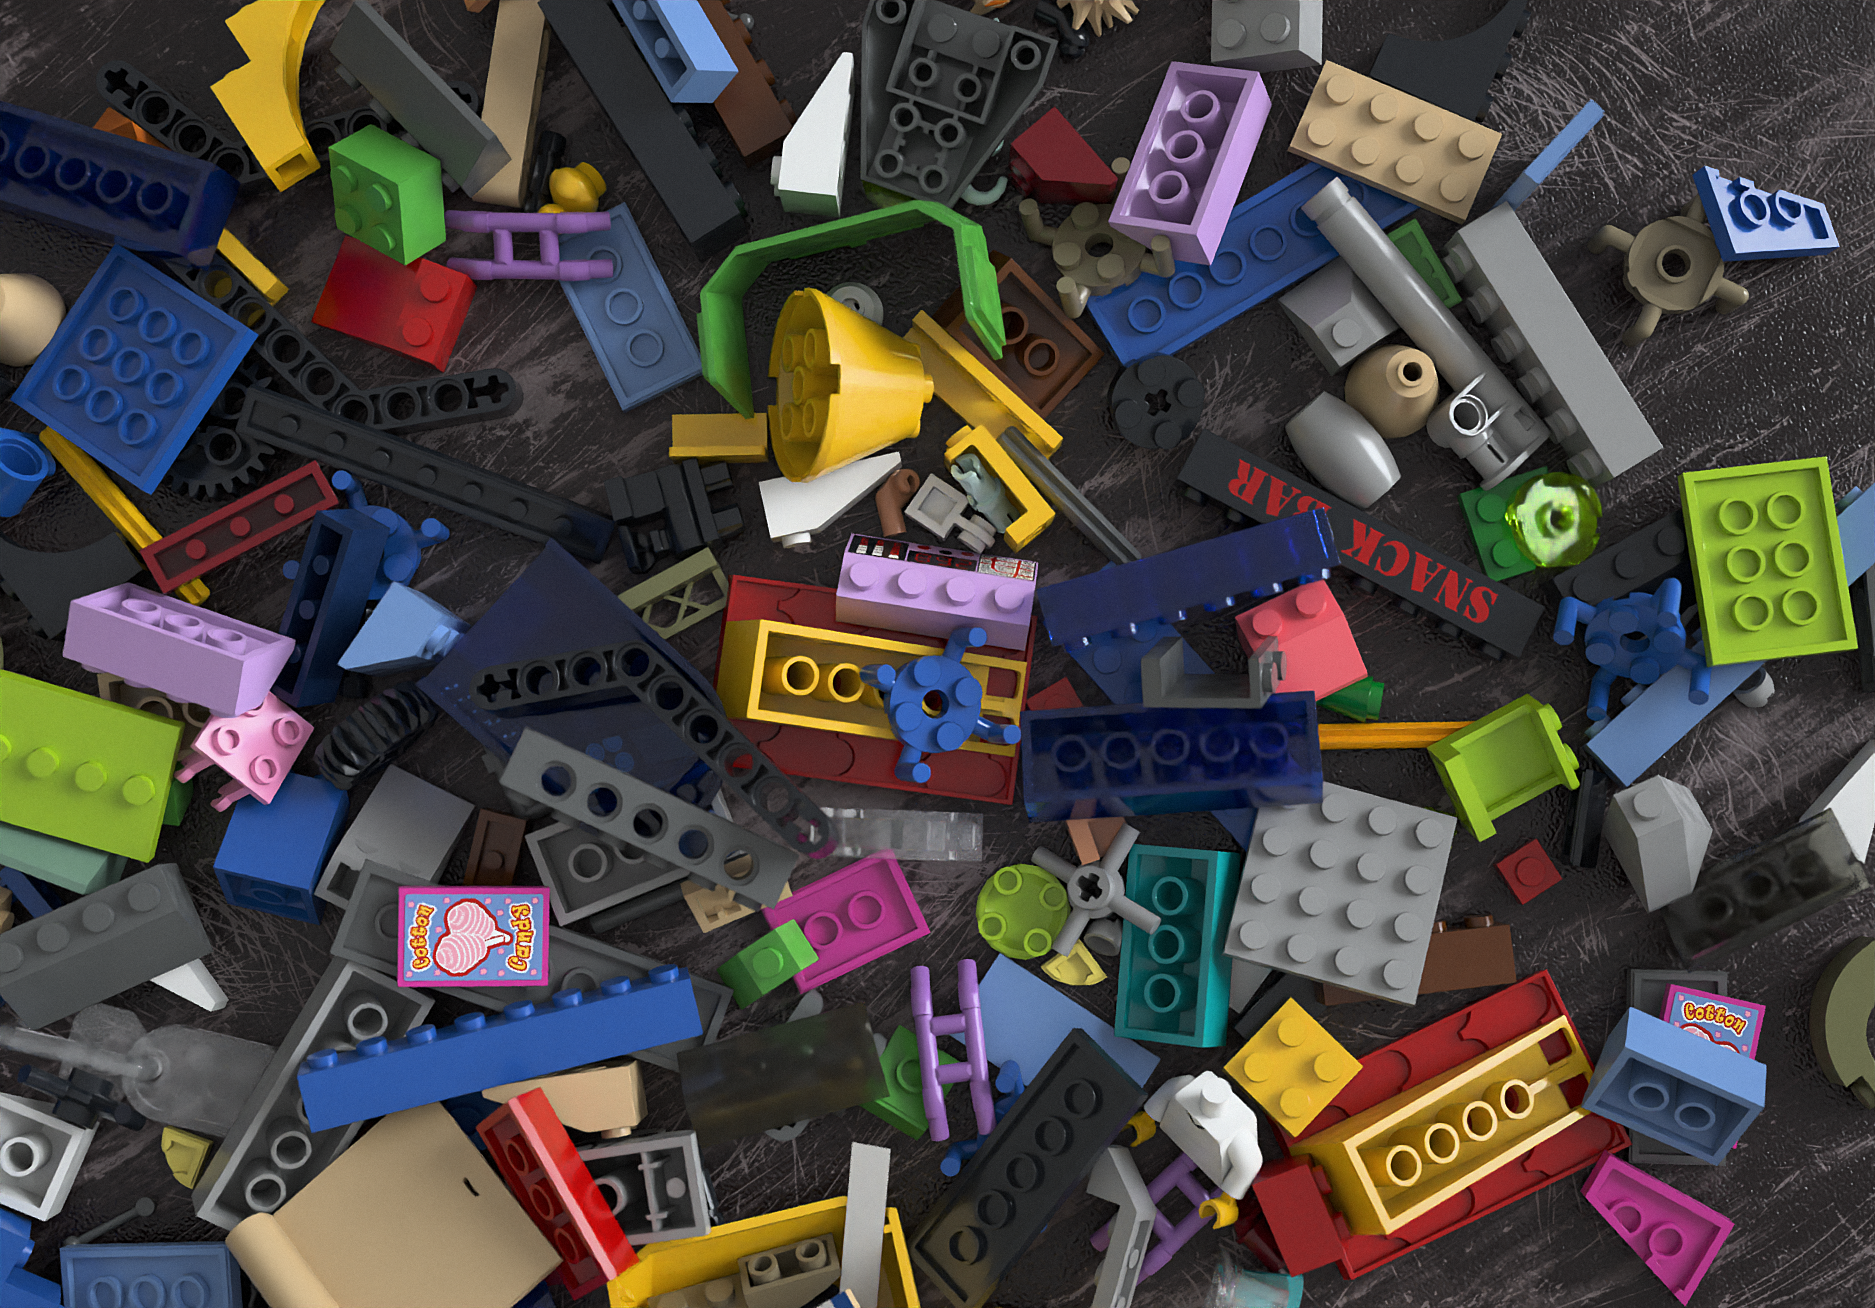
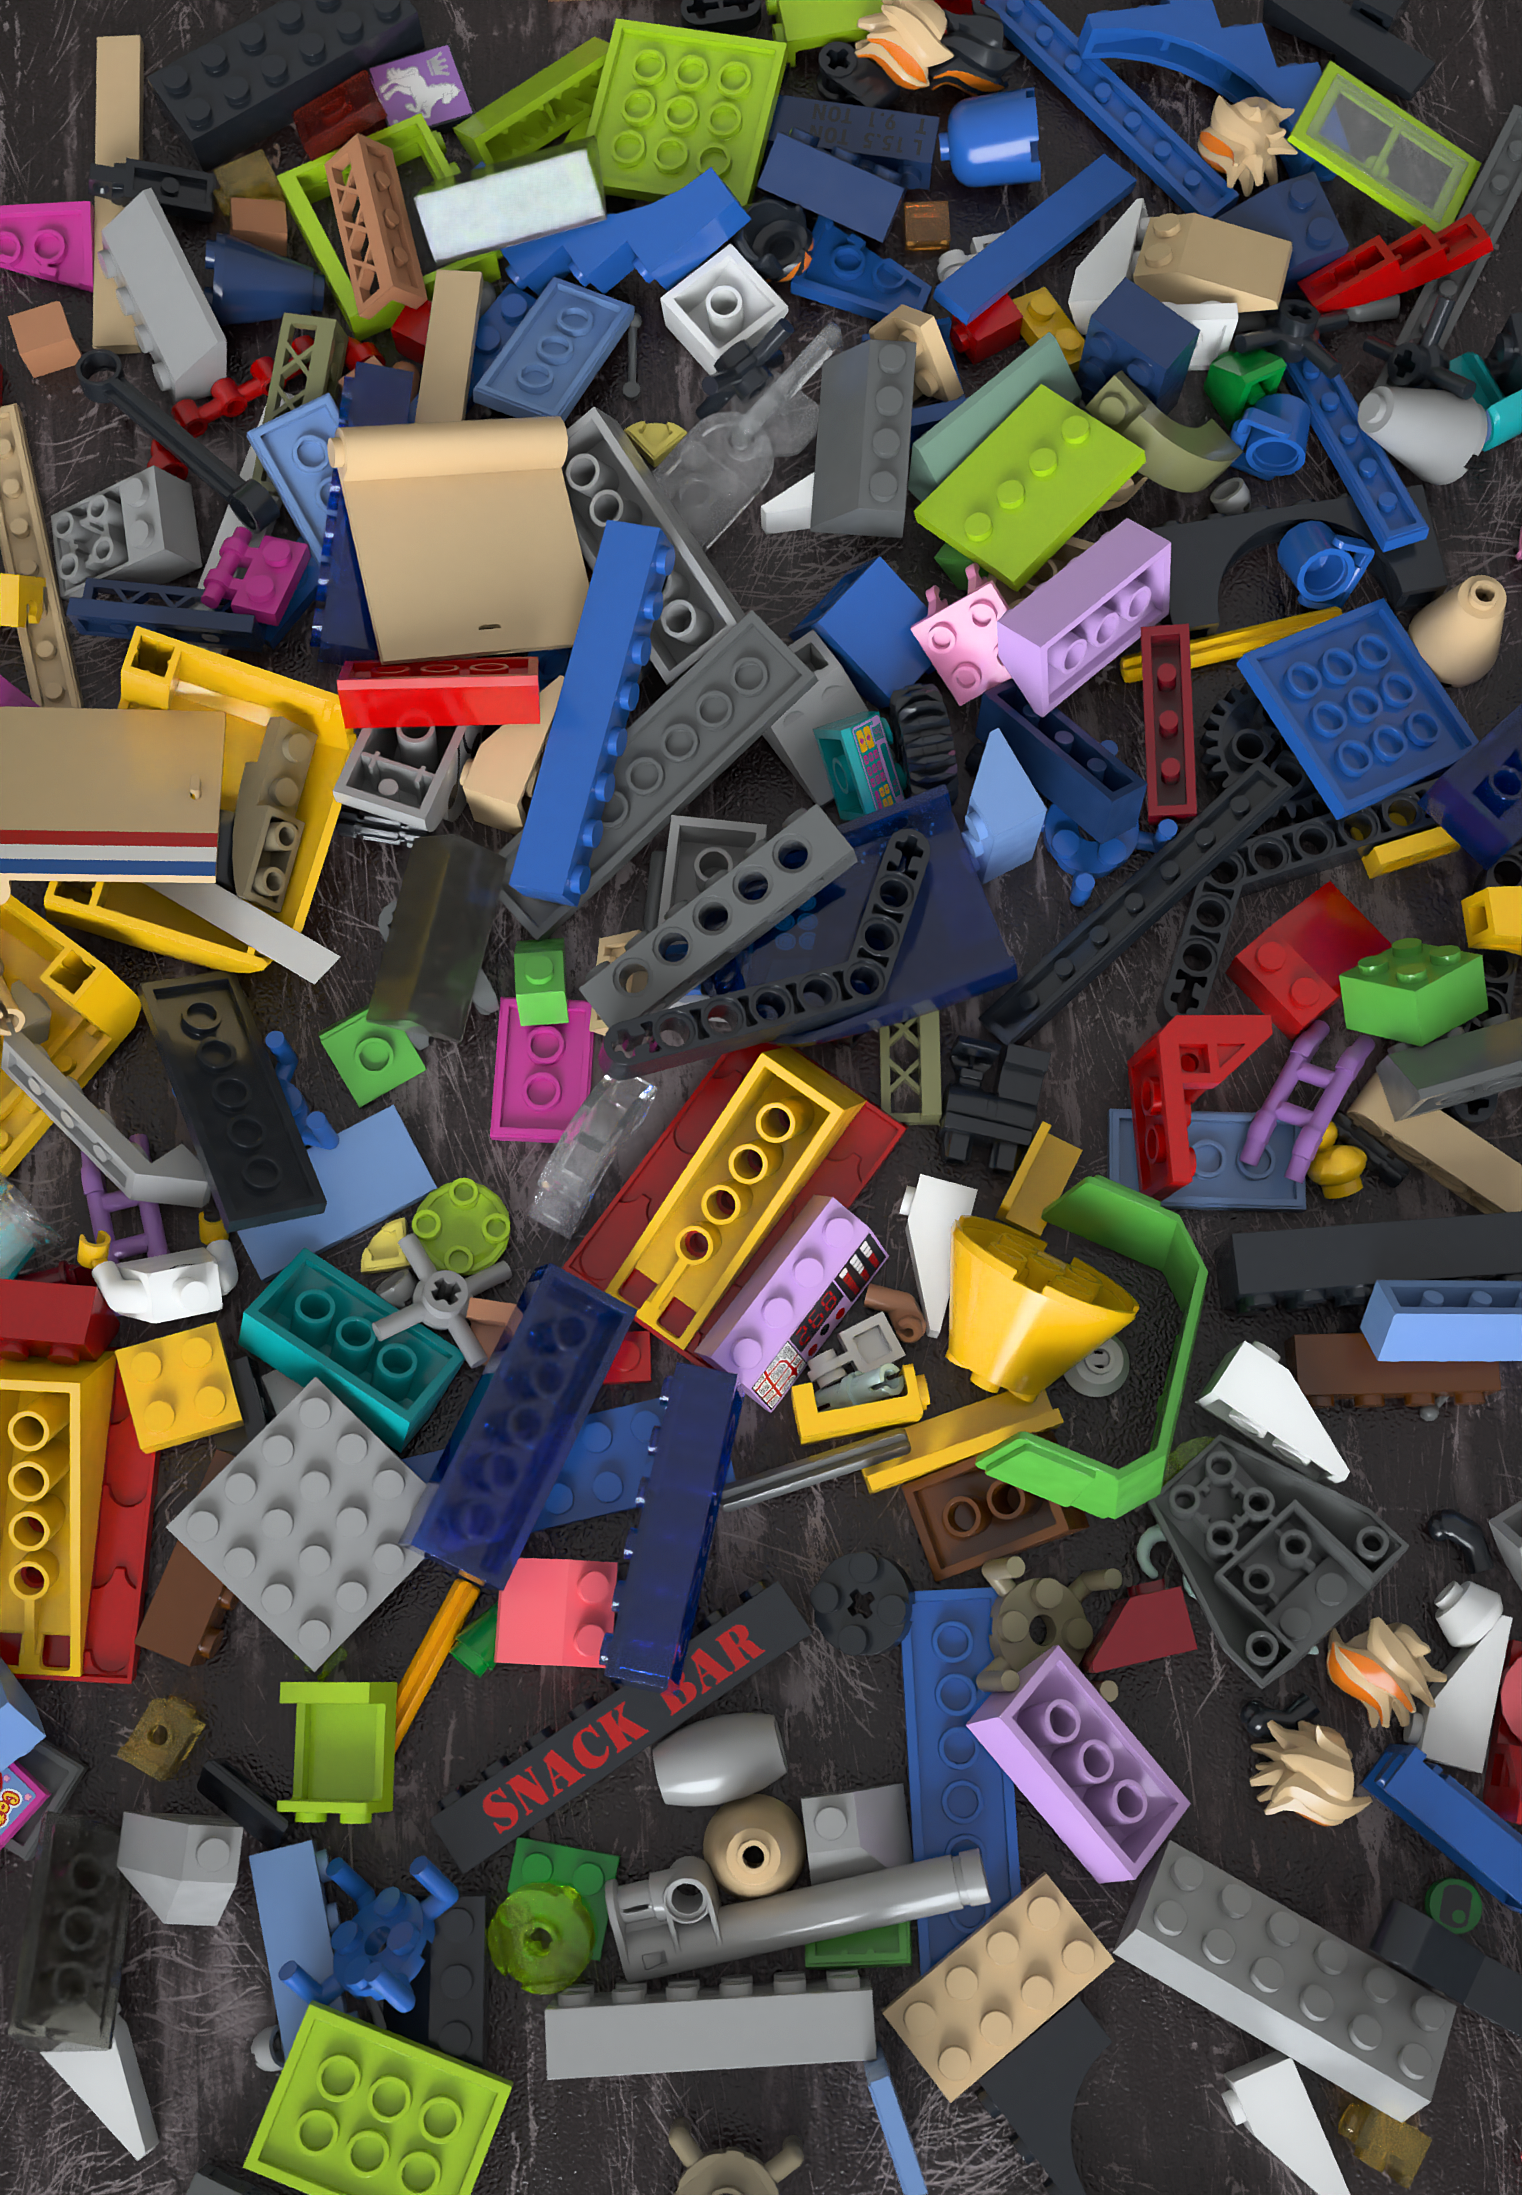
camera: 115 degrees right, 10 degrees down
tile [397,886,550,987] -> none
reddish brown plate [462,807,531,886] -> none
blue plate [860,627,1021,783] -> none
medium lavender piece [910,959,997,1141] -> none
dark grey panel [1141,636,1287,708] -> none
red plate [1493,838,1563,905] -> none
none -> clear yellow brick [116,1695,206,1782]
none -> teal slope [813,711,907,824]
none -> red bracket [1127,1015,1273,1202]

